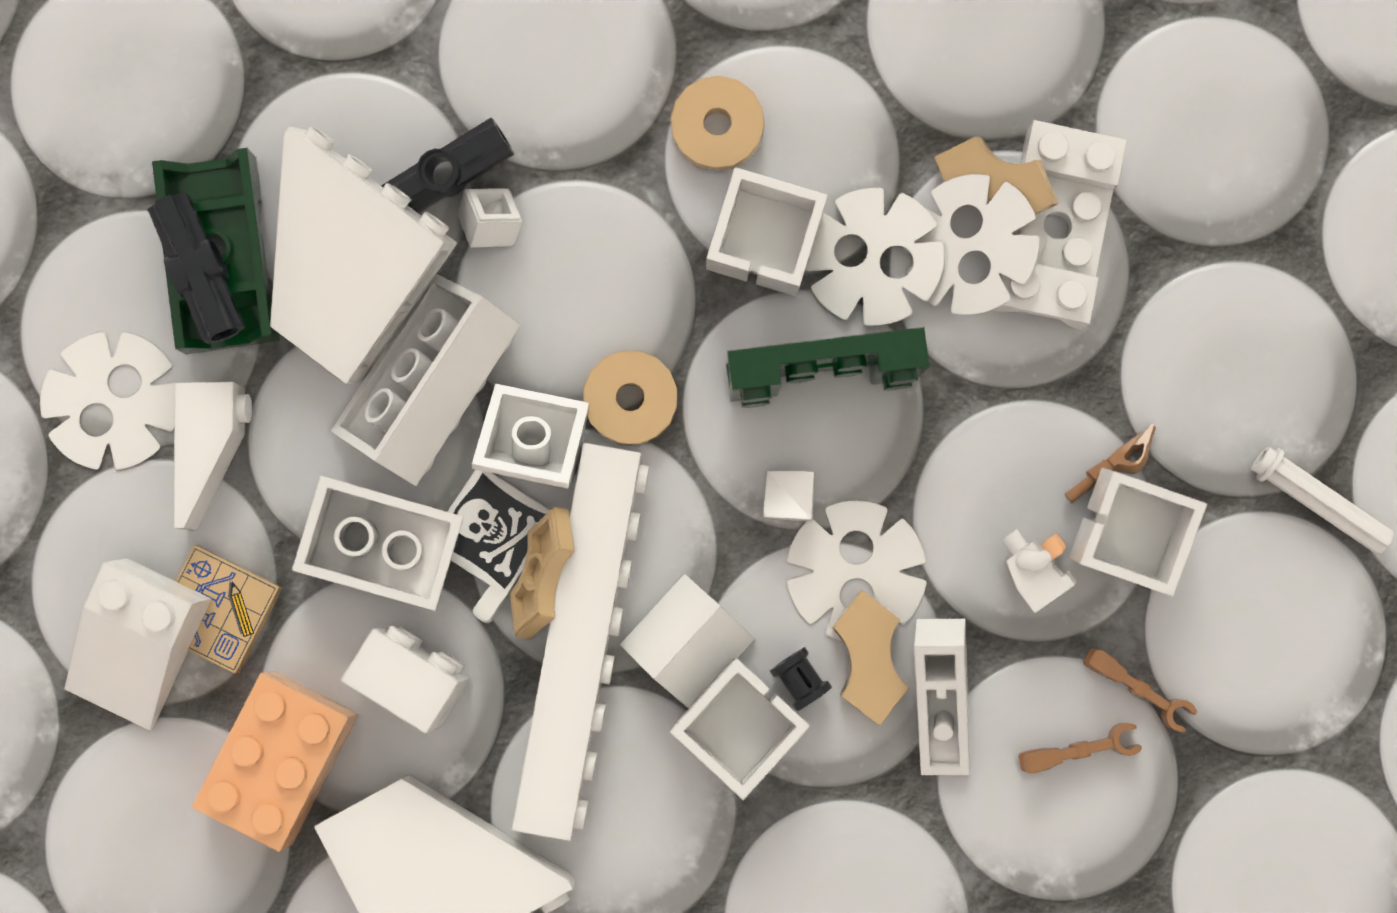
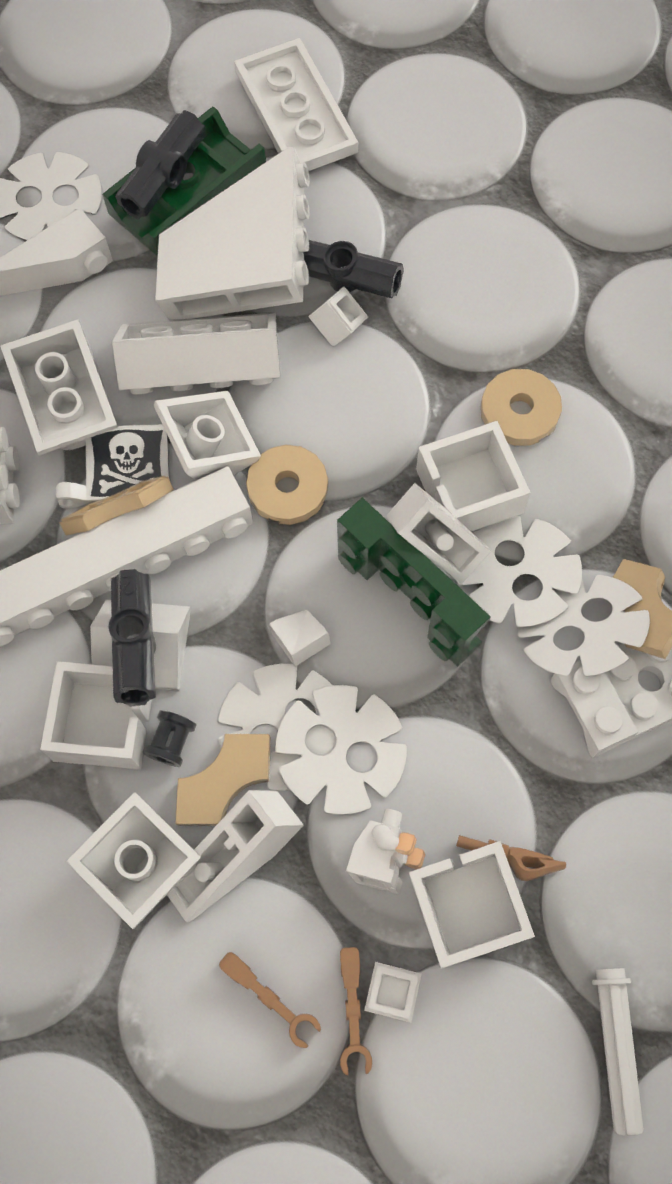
camera: 55 degrees right, 15 degrees down
none -> white slope [66,792,201,929]
none -> black piece [108,569,156,707]
none -> white plate [234,38,359,171]
none -> white piece [275,685,407,814]
none -> white tile [364,962,422,1023]
none -> white slope [386,483,491,584]

